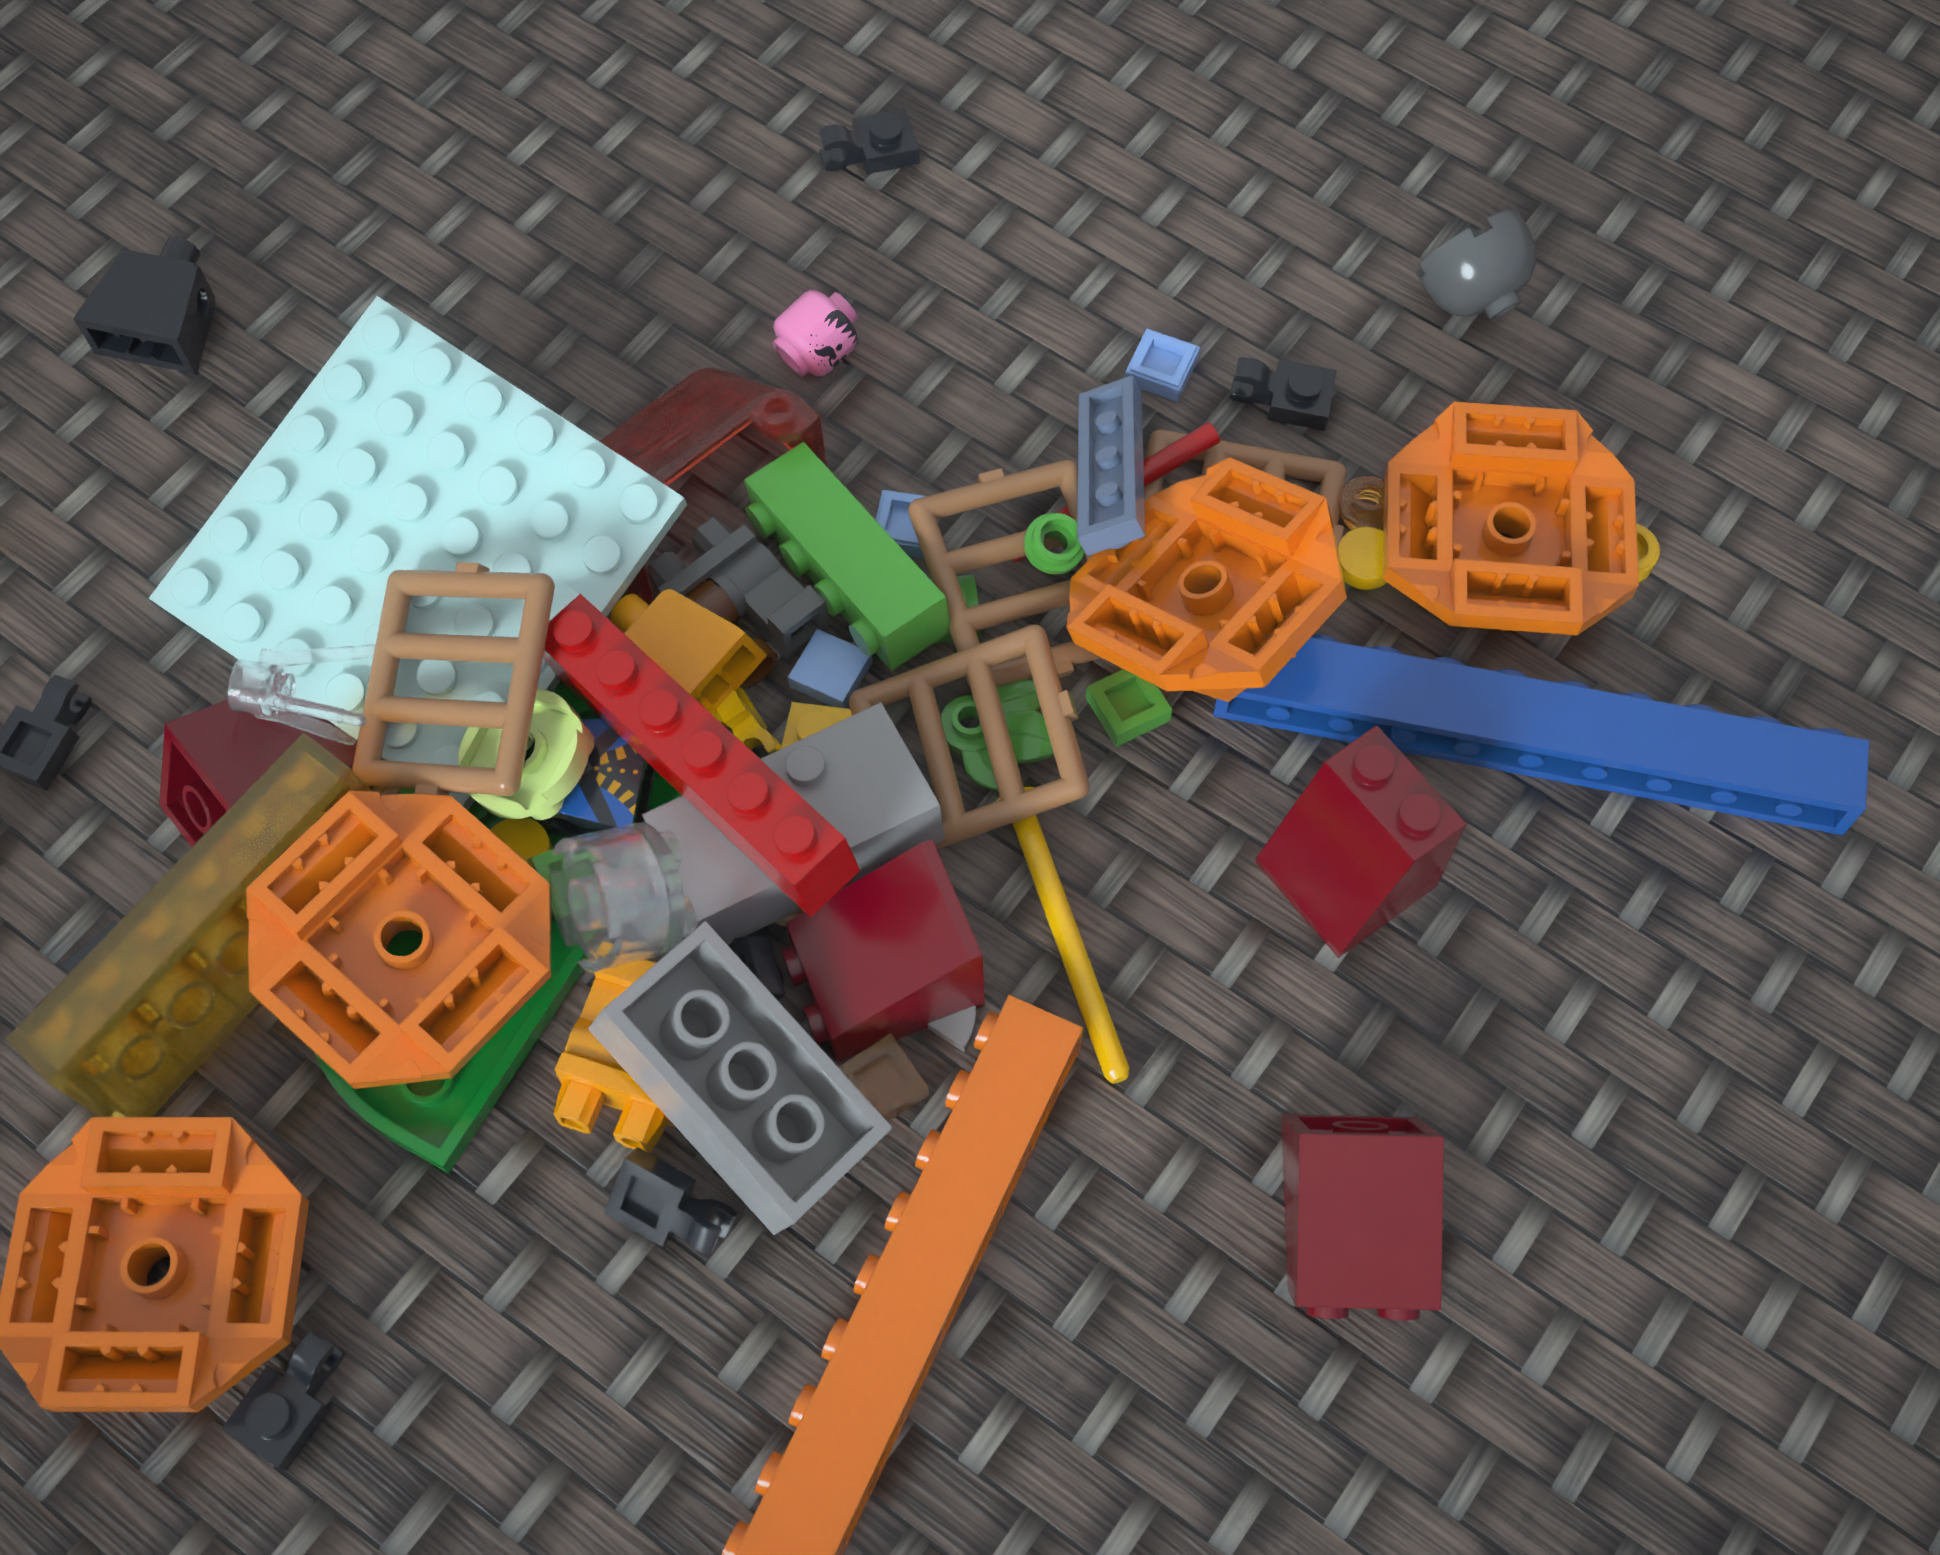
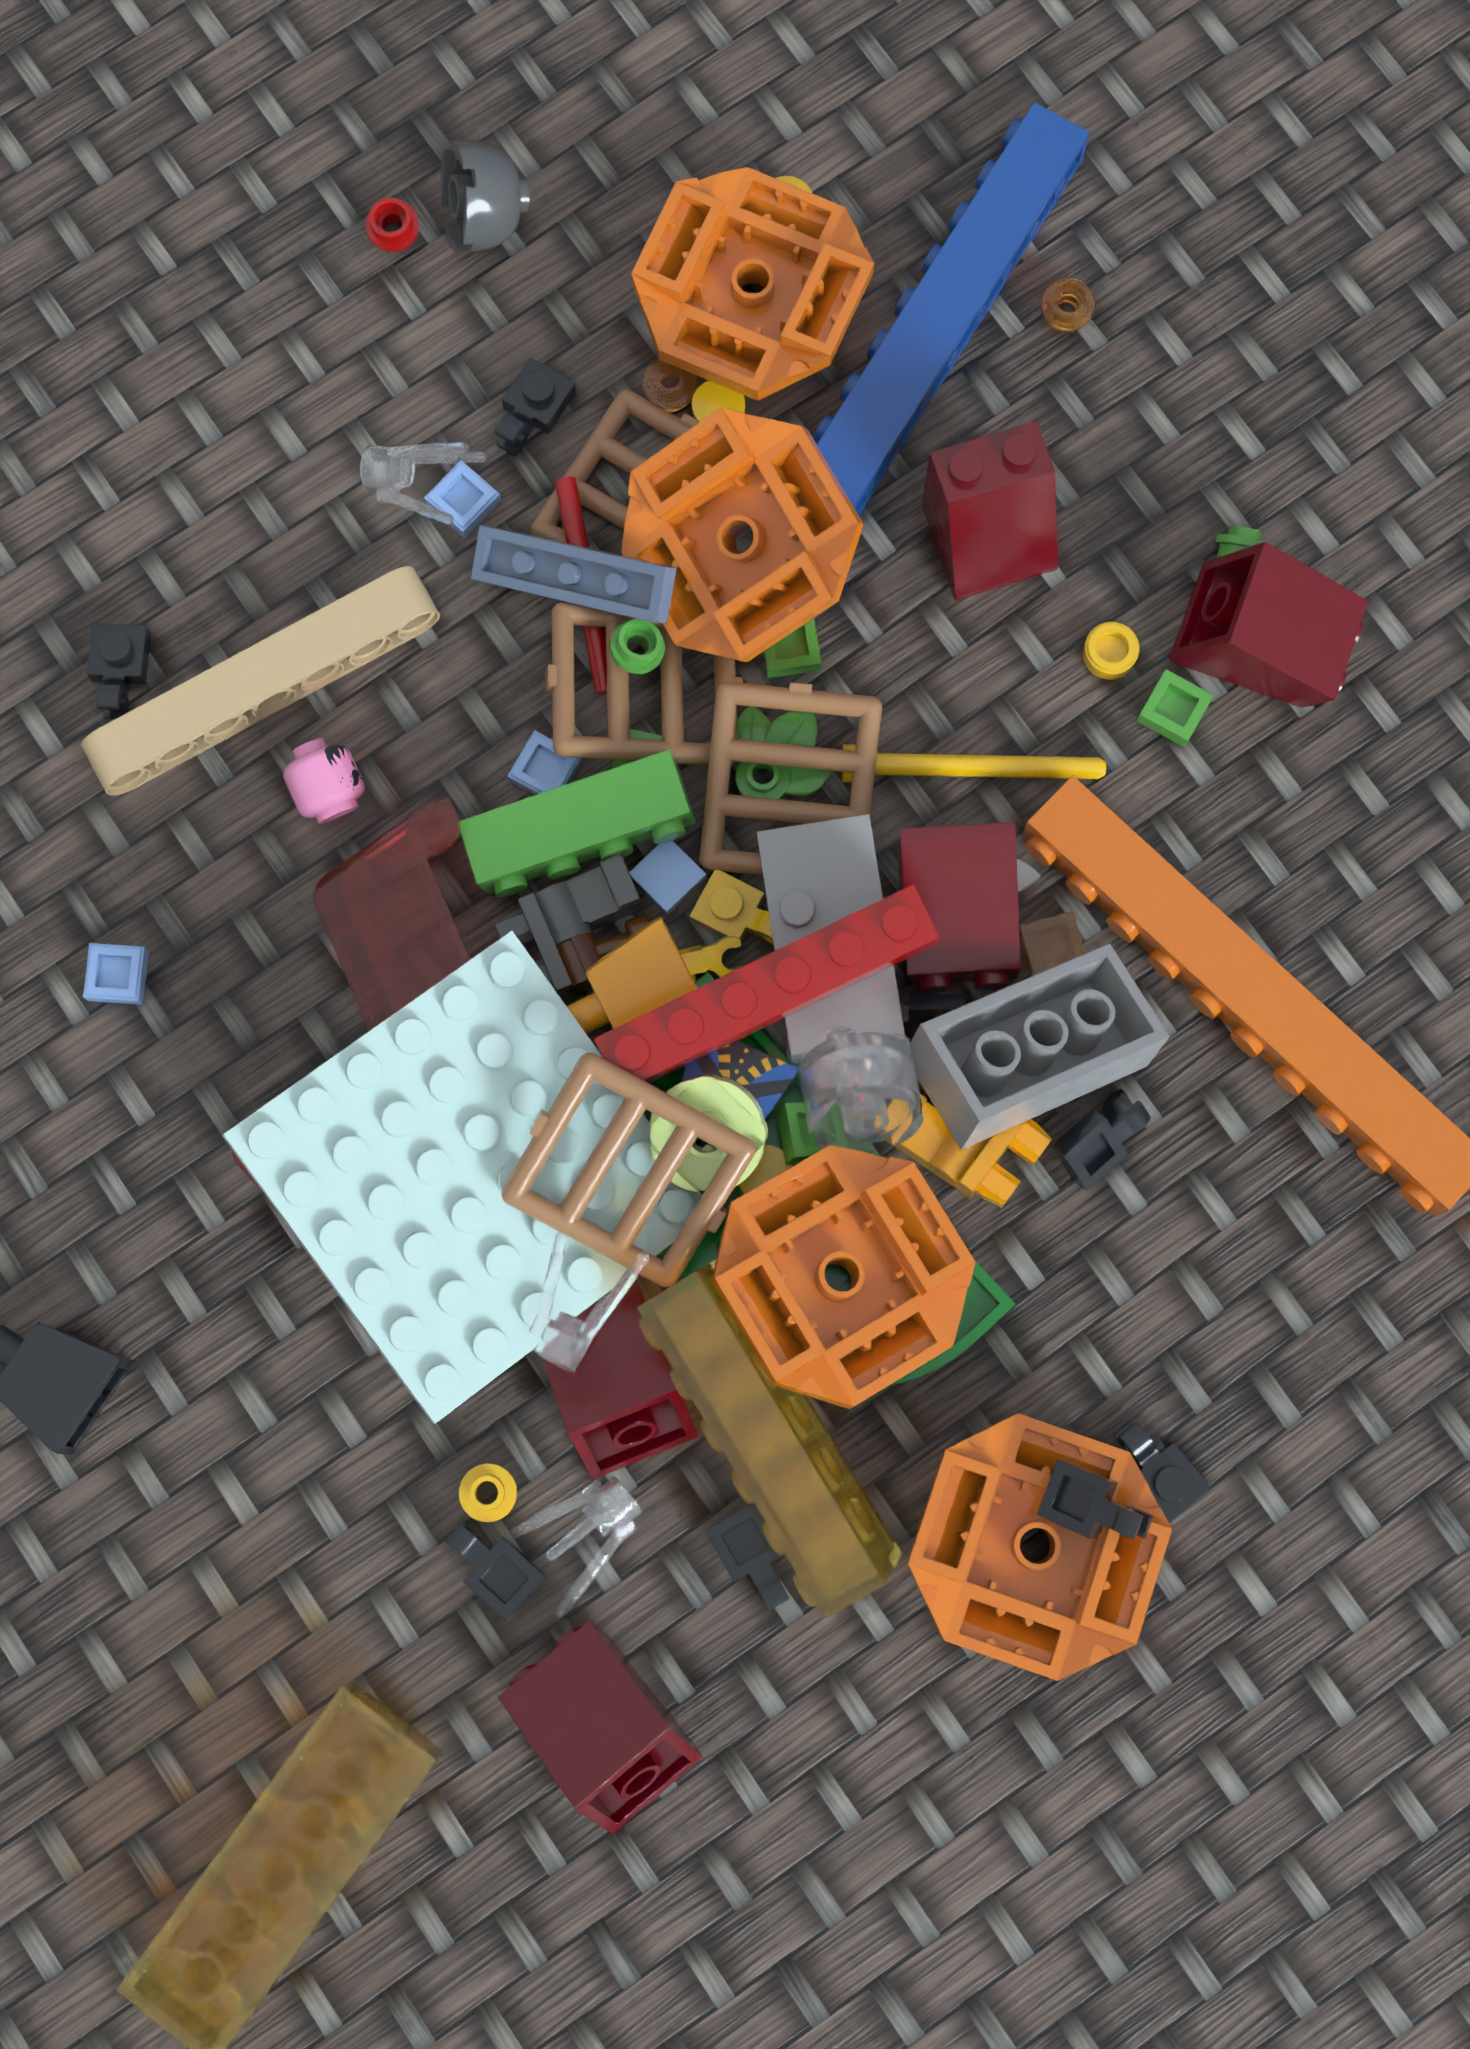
camera: 70 degrees left, 15 degrees up
none -> tan beam [81,566,440,796]
none -> light blue tile [83,943,149,1005]
none -> clear plant [360,442,487,525]
none -> red plate [366,198,419,252]
none -> yellow plate [459,1464,517,1522]
none -> clear plant [510,1476,643,1618]
none -> black plate [1037,1459,1154,1539]
none -> clear orange plate [1041,277,1095,332]
none -> yellow tile [1082,622,1139,680]
none -> bright green plate [1137,669,1214,747]
none -> bright green plate [1214,526,1264,558]

